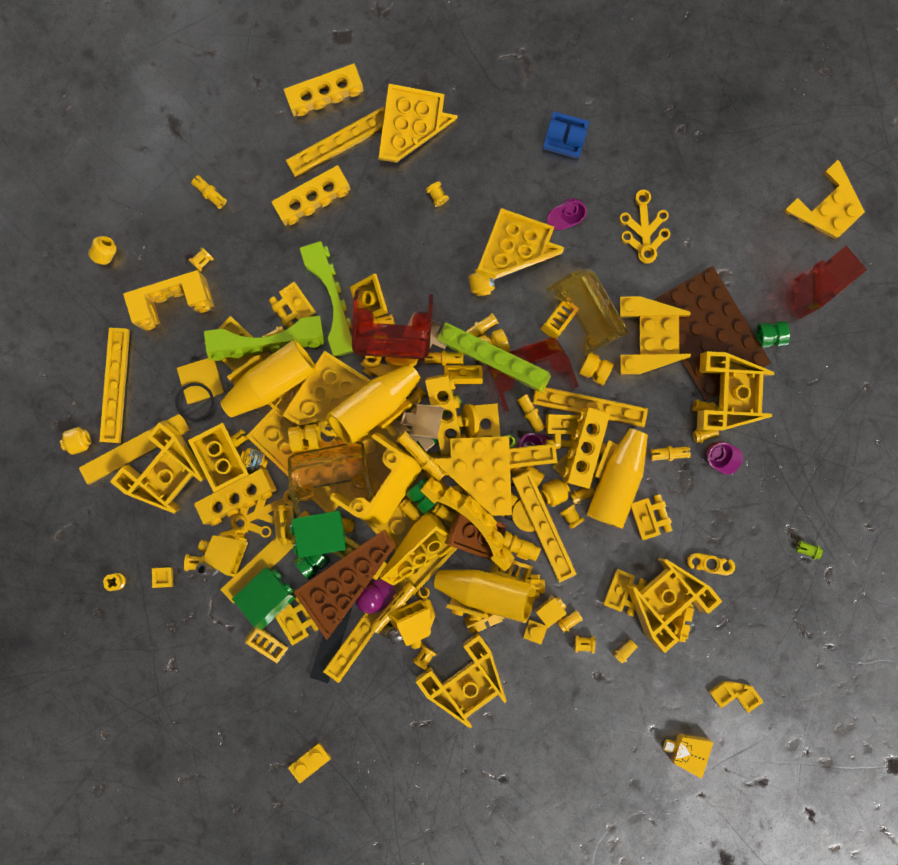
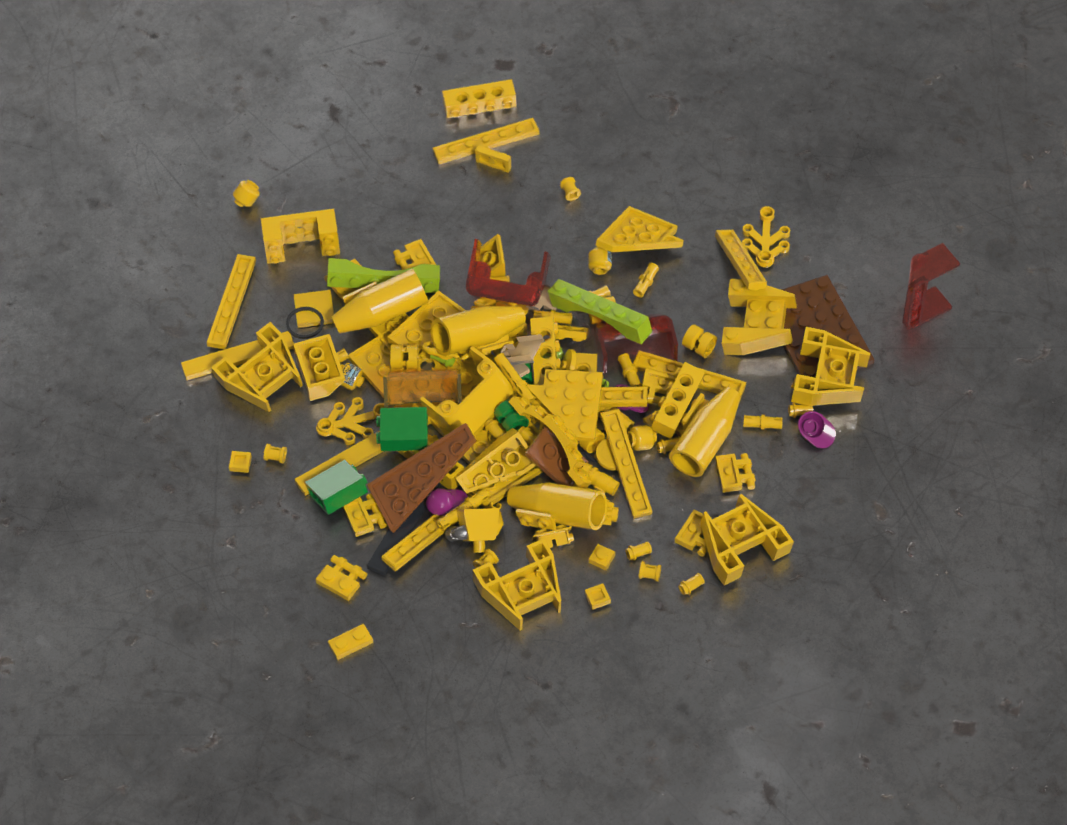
camera: 15 degrees right, 30 degrees down
yellow head [60,427,91,455] -> none
yellow bush [103,573,126,591] -> none
yellow bush [188,247,214,272] -> none
yellow pin [191,175,227,209] -> none
yellow brick [194,468,277,526] -> none
yellow torso [196,528,249,578] -> none
yellow slope [245,626,288,663] -> none
yellow brick [271,165,351,226] -> none
yellow hinge [274,505,296,546] -> none
green wheel [293,554,330,580] -> none
lime arch [300,241,359,358] -> none
yellow wing [378,84,458,163] -> none
yellow brick [533,595,567,628] -> none
yellow slope [540,297,579,340] -> none
blue plate [543,111,590,159] -> none
magenta cap [546,198,587,230] -> none
clear yellow windscreen [546,269,628,356] -> none
yellow bush [560,504,584,529] -> none
yellow torso [663,734,714,778] -> none
yellow hinge [670,604,695,642] -> none
yellow piece [687,553,735,576] -> none
yellow tile [708,680,763,713] -> none
green wheel [756,321,790,348] -> none
yellow wing [784,160,865,239] -> none
lime pin [796,540,823,560] -> none
none -> yellow plate [316,555,368,601]
none -> yellow plate [475,145,511,173]
none -> yellow plate [585,583,611,610]
none -> yellow pin [633,263,659,298]
none -> yellow plate [715,230,767,291]

